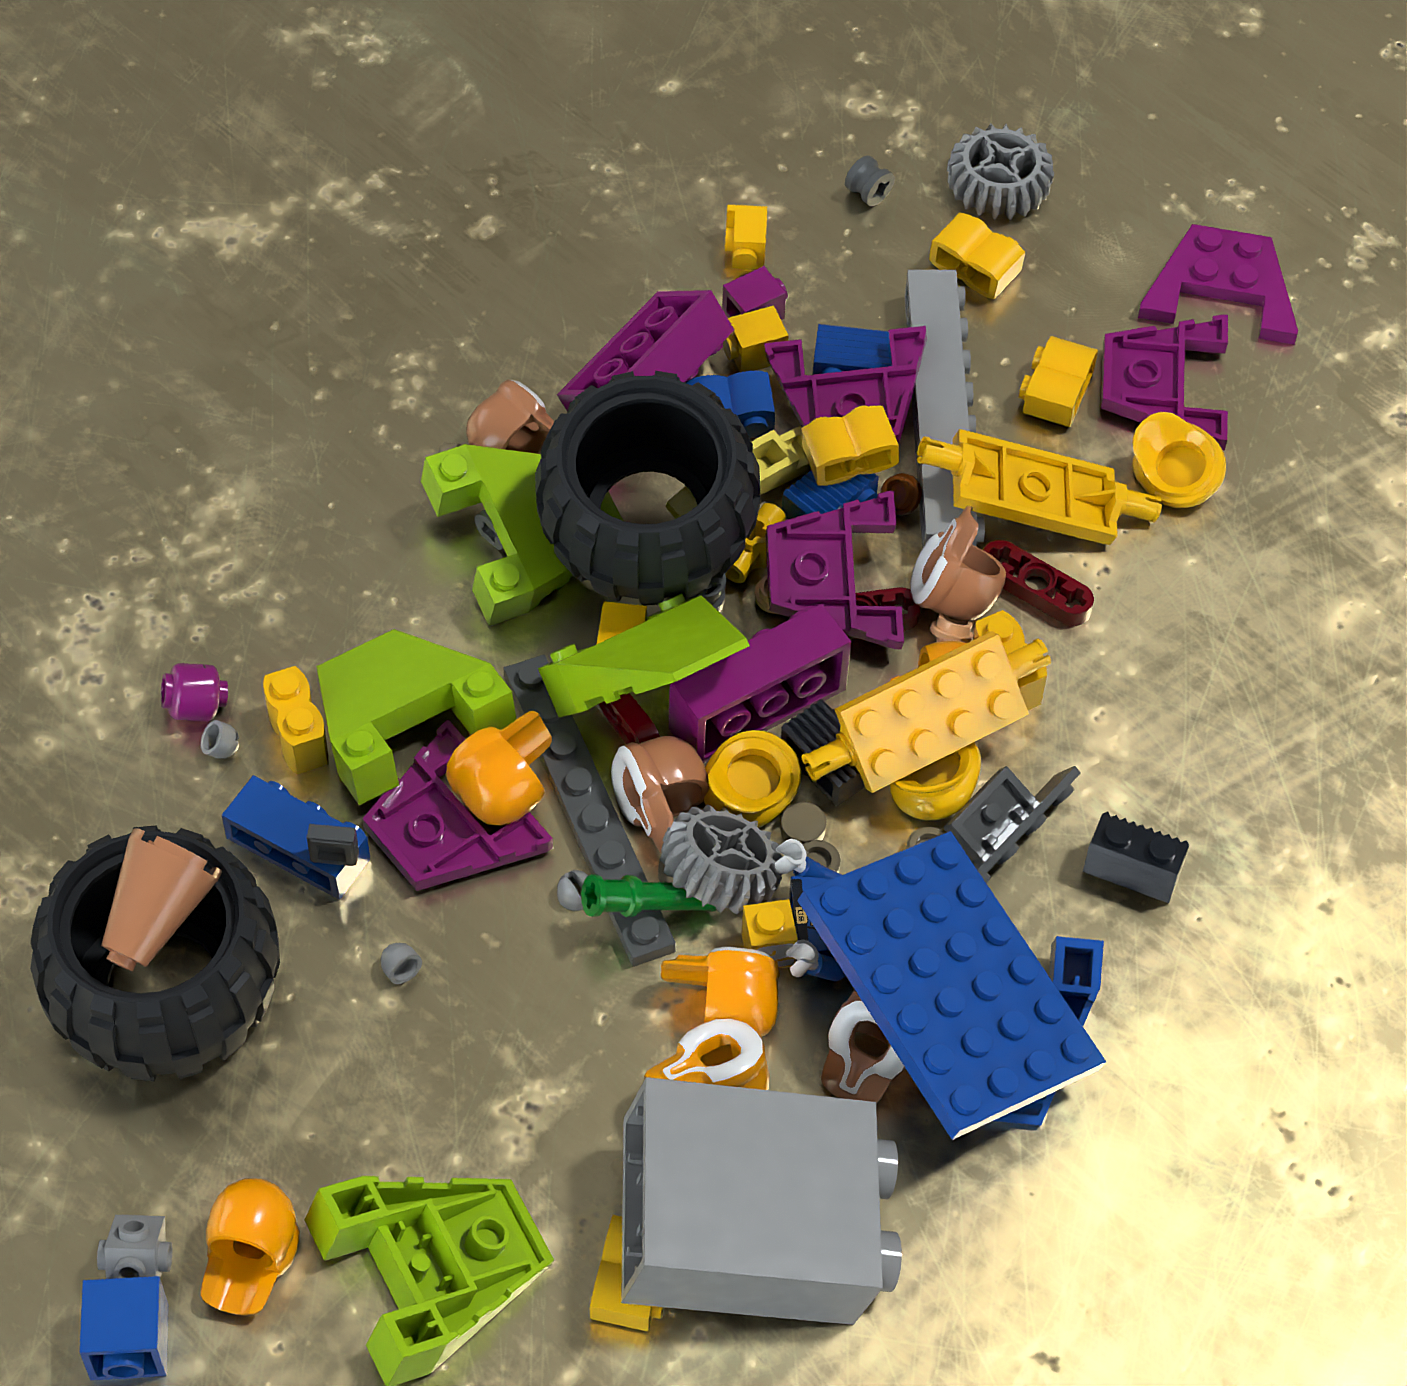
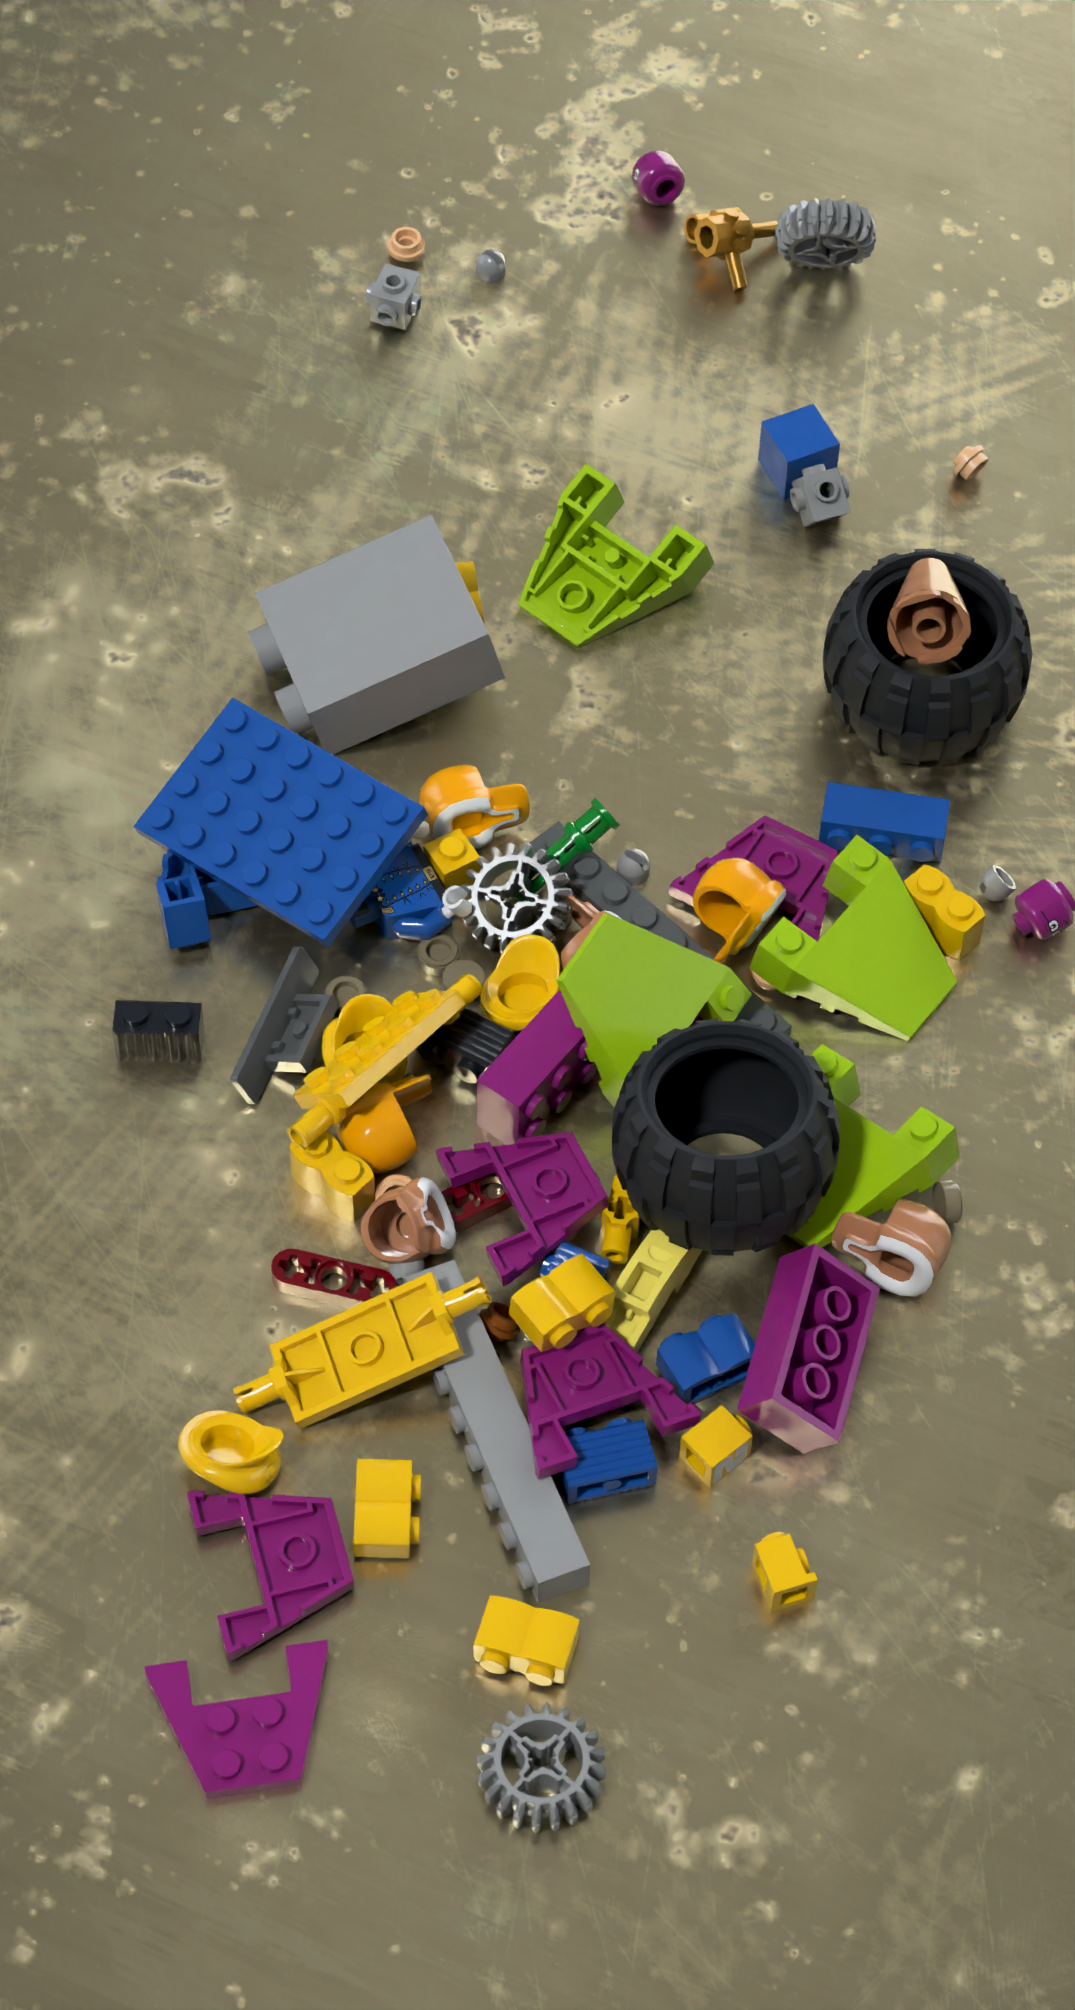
camera: 160 degrees right, 0 degrees up
light orange piece [201,1178,300,1315] -> none
dark grey tile [307,824,359,866] -> none
light grey hinge [381,943,422,984] -> none
piece [644,1019,770,1090] -> none
magenta brick [722,266,788,320] -> none
dark grey wheel [845,155,895,206] -> none

